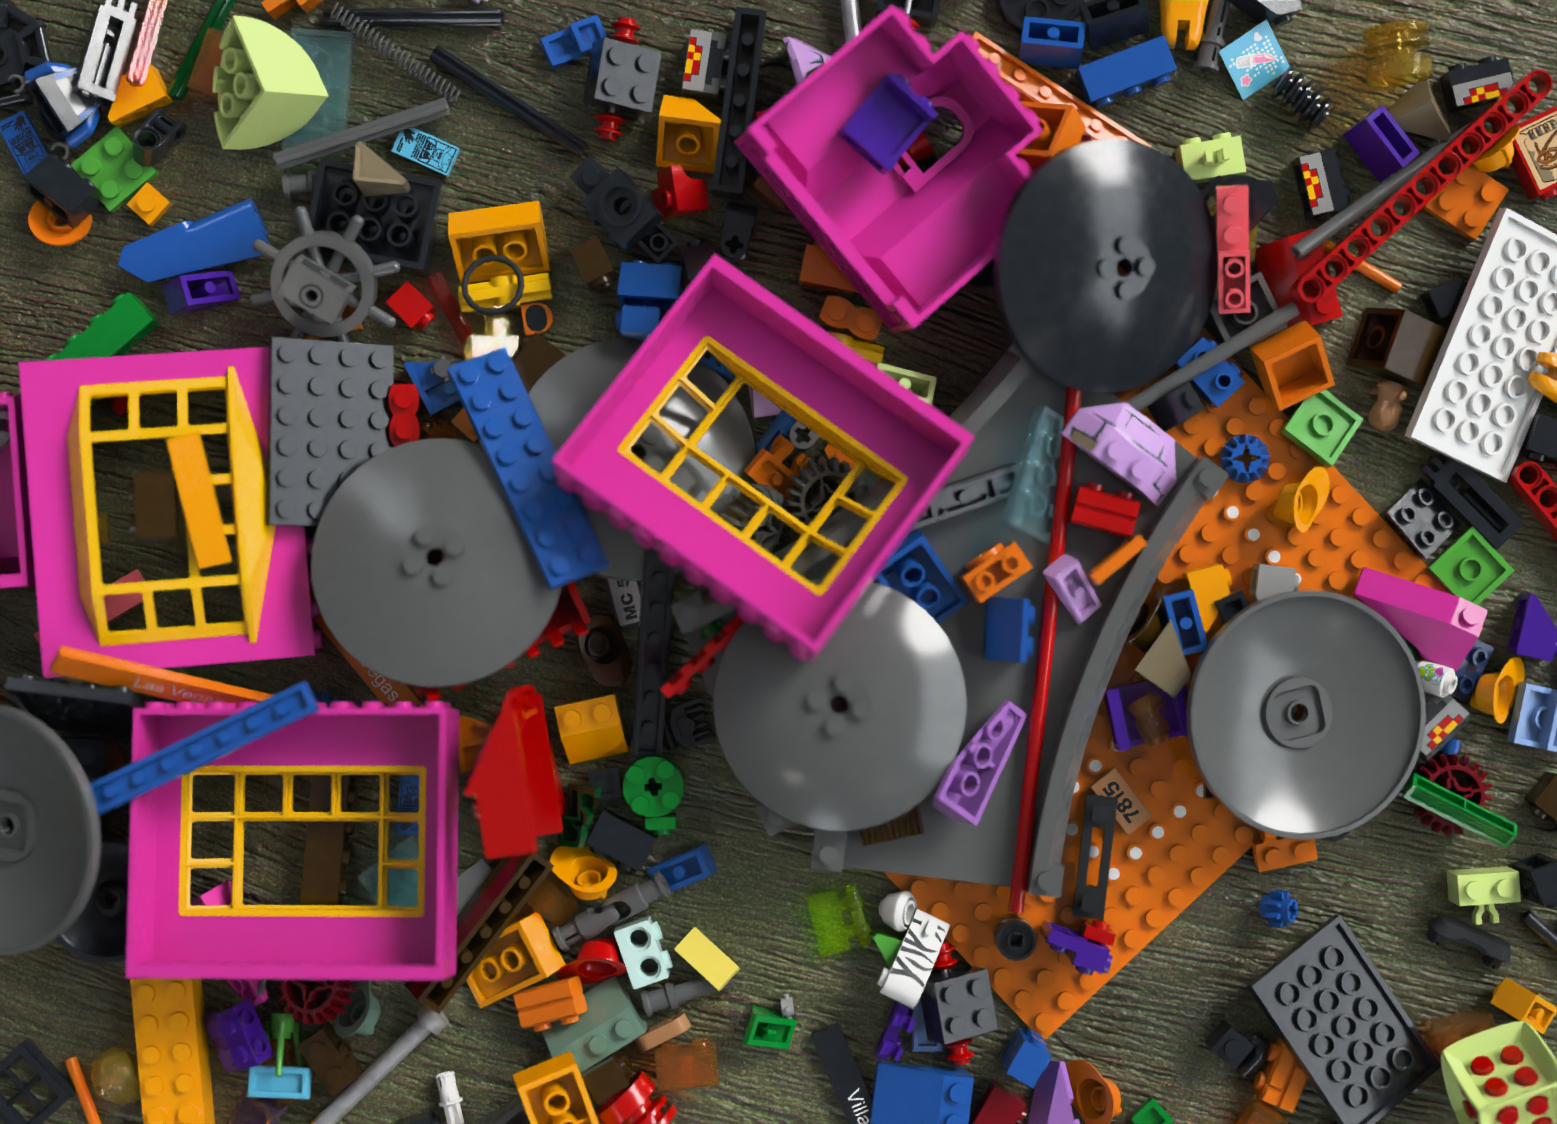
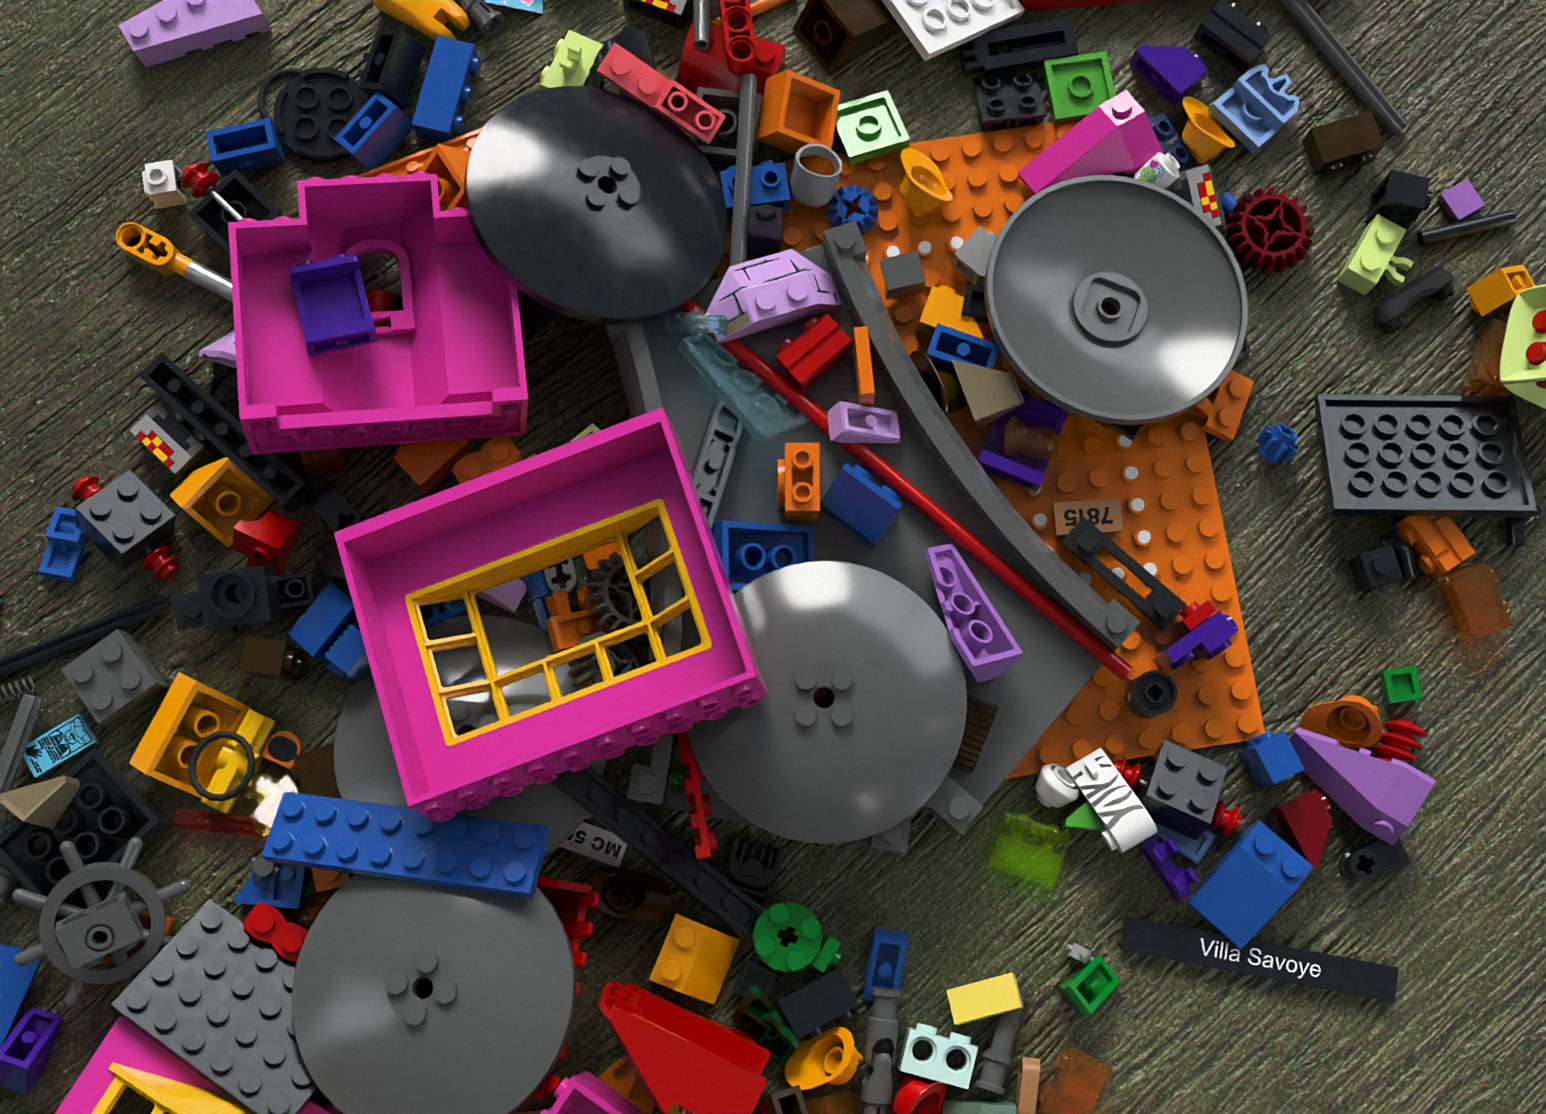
camera: 55 degrees left, 10 degrees down
red brick [386,281,437,331] -> none
medium nougat animal [1368,379,1410,432] -> none
green piece [1403,773,1517,849] -> none
none -> dark grey brick [61,629,168,728]
none -> clear light blue axle [665,309,728,337]
none -> light grey helmet [789,144,842,207]
none -> dark grey panel [880,251,926,300]

